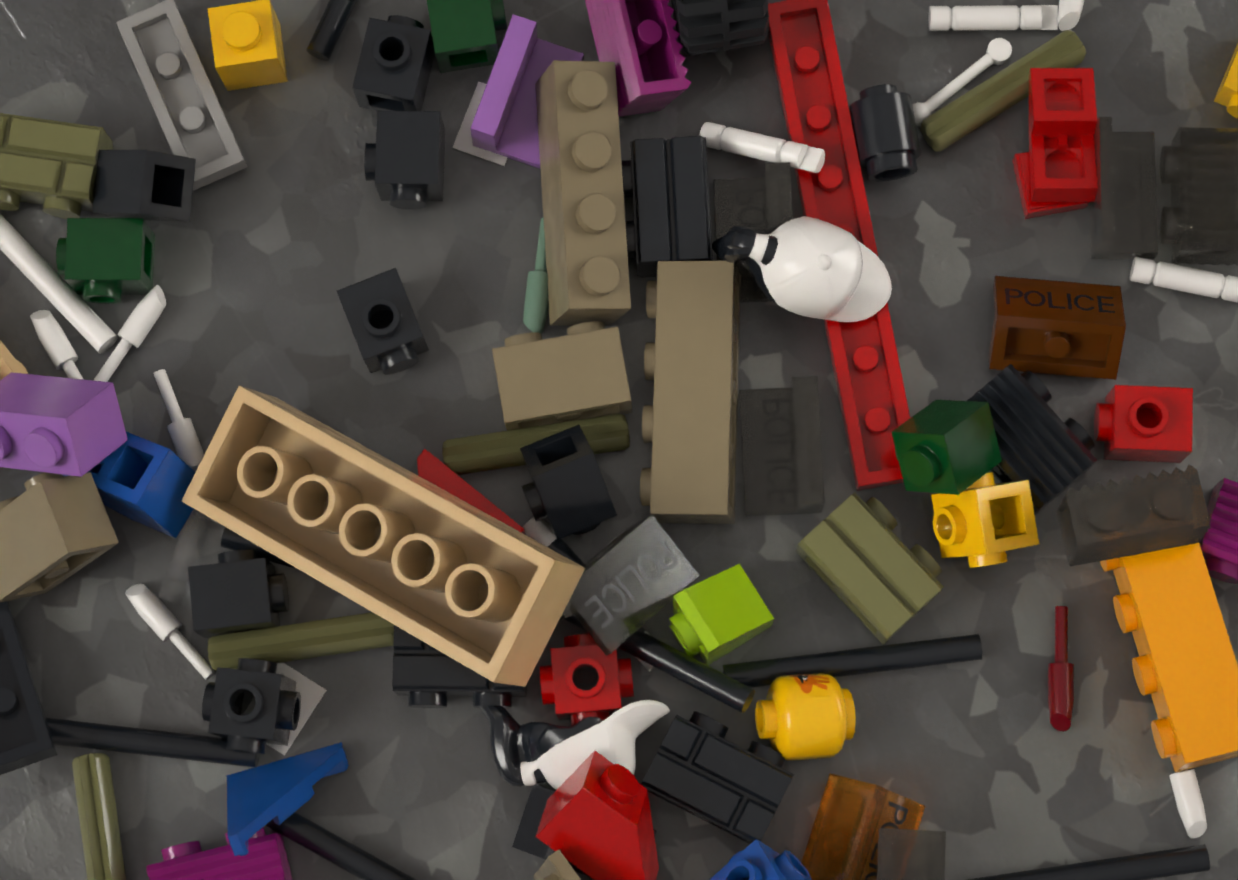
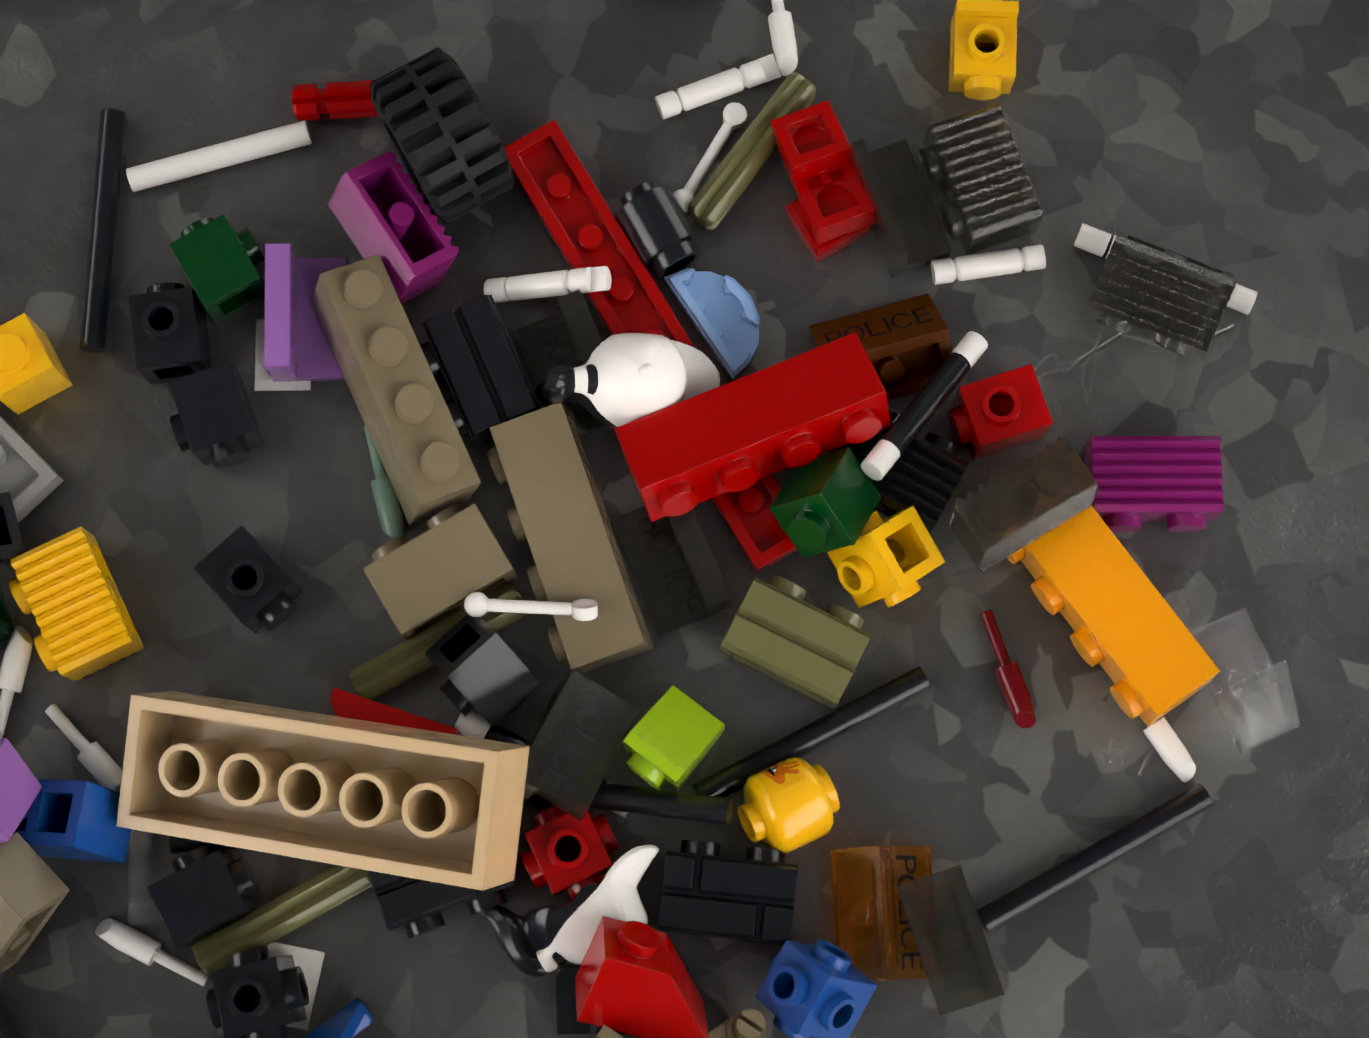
camera: 25 degrees left, 0 degrees up
none -> yellow brick [9,526,144,681]
none -> white hinge [464,592,598,621]
none -> red brick [614,332,891,522]
none -> light blue tile [664,268,759,382]
none -> black bar [860,331,988,481]

